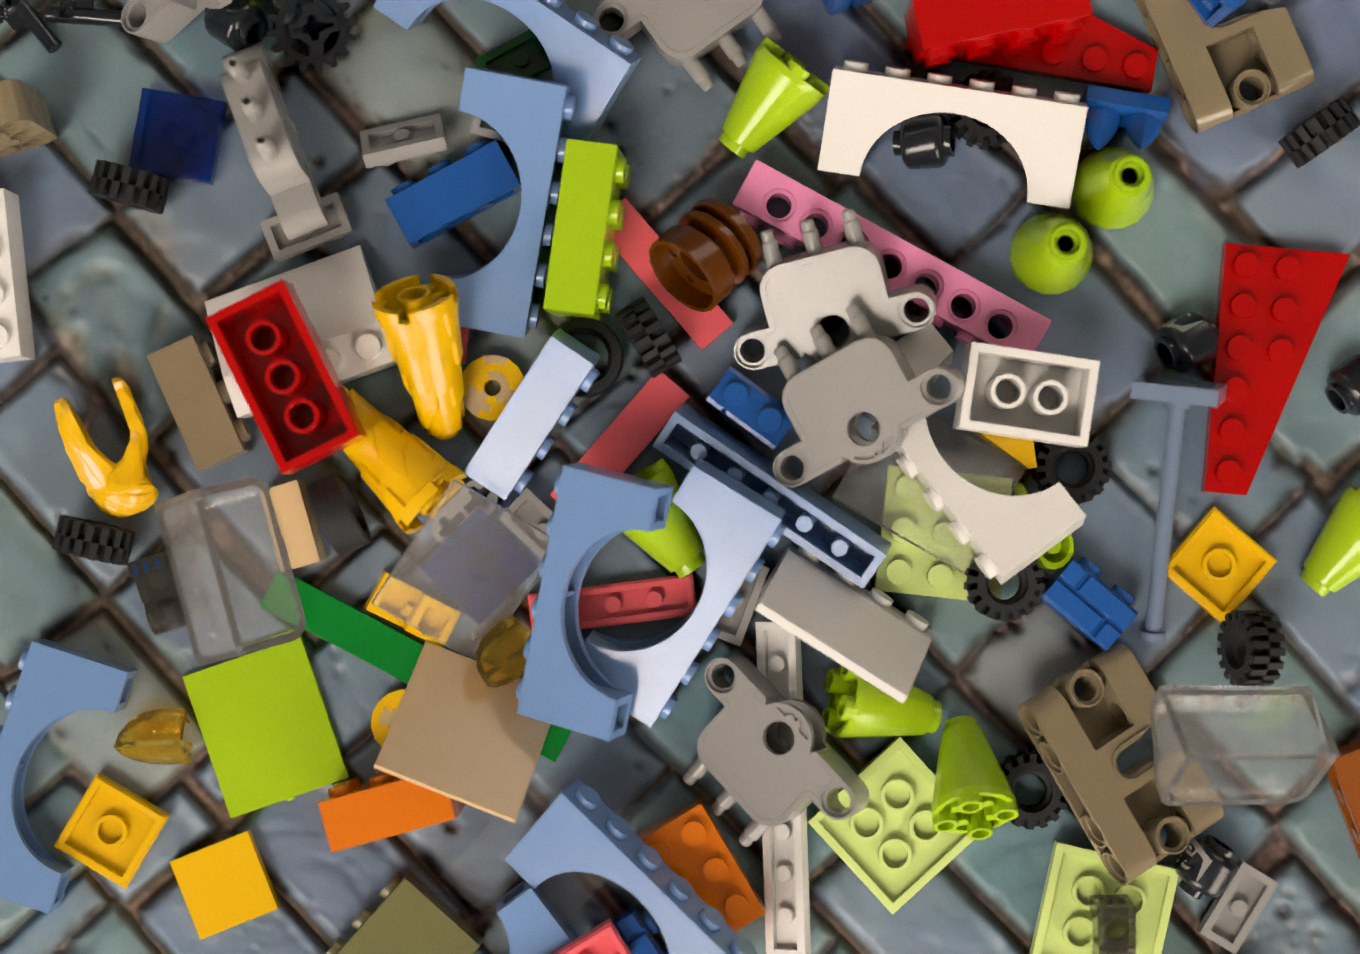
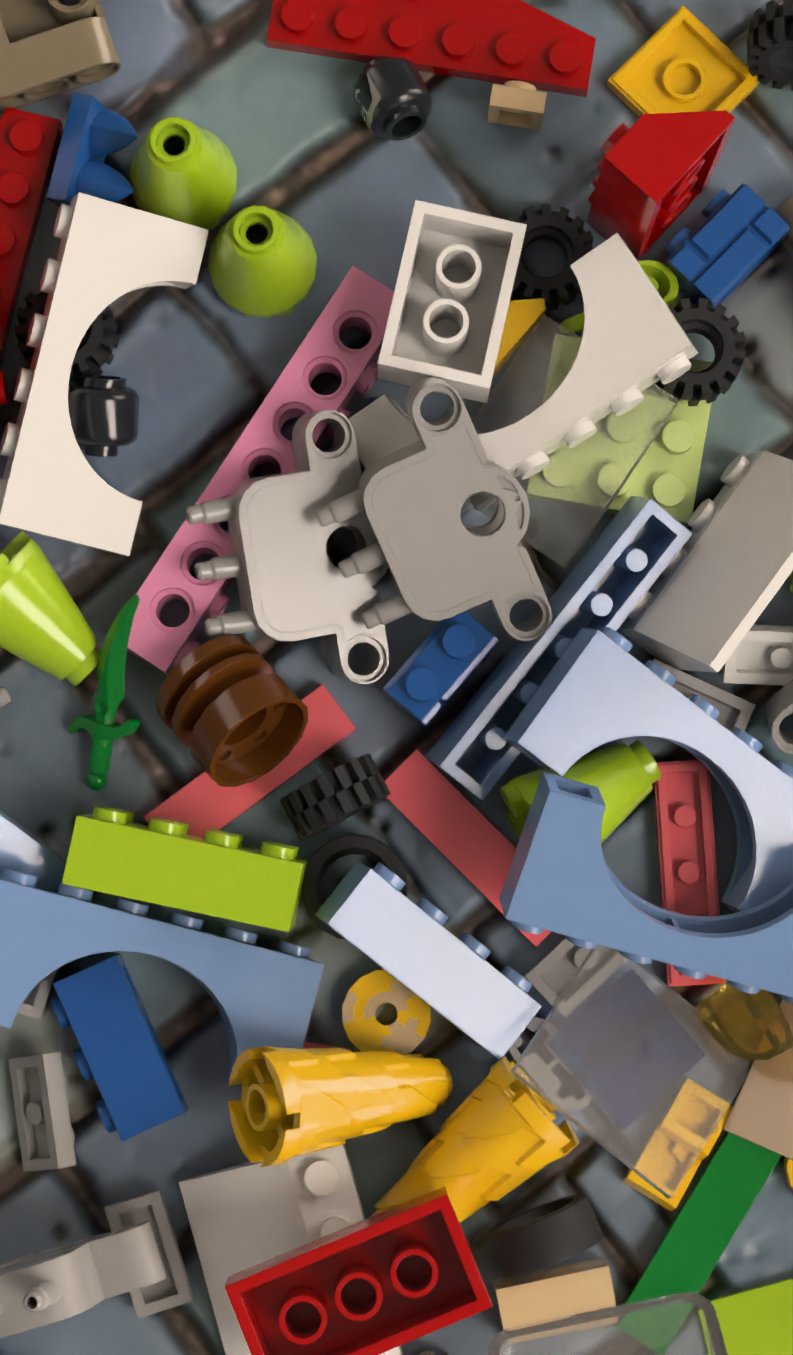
camera: 85 degrees left, 5 degrees down
sand blue tile [1130,375,1227,643] -> none
none -> green piece [68,595,140,791]
none -> tan plate [487,81,547,131]
none -> red slope [586,110,735,261]

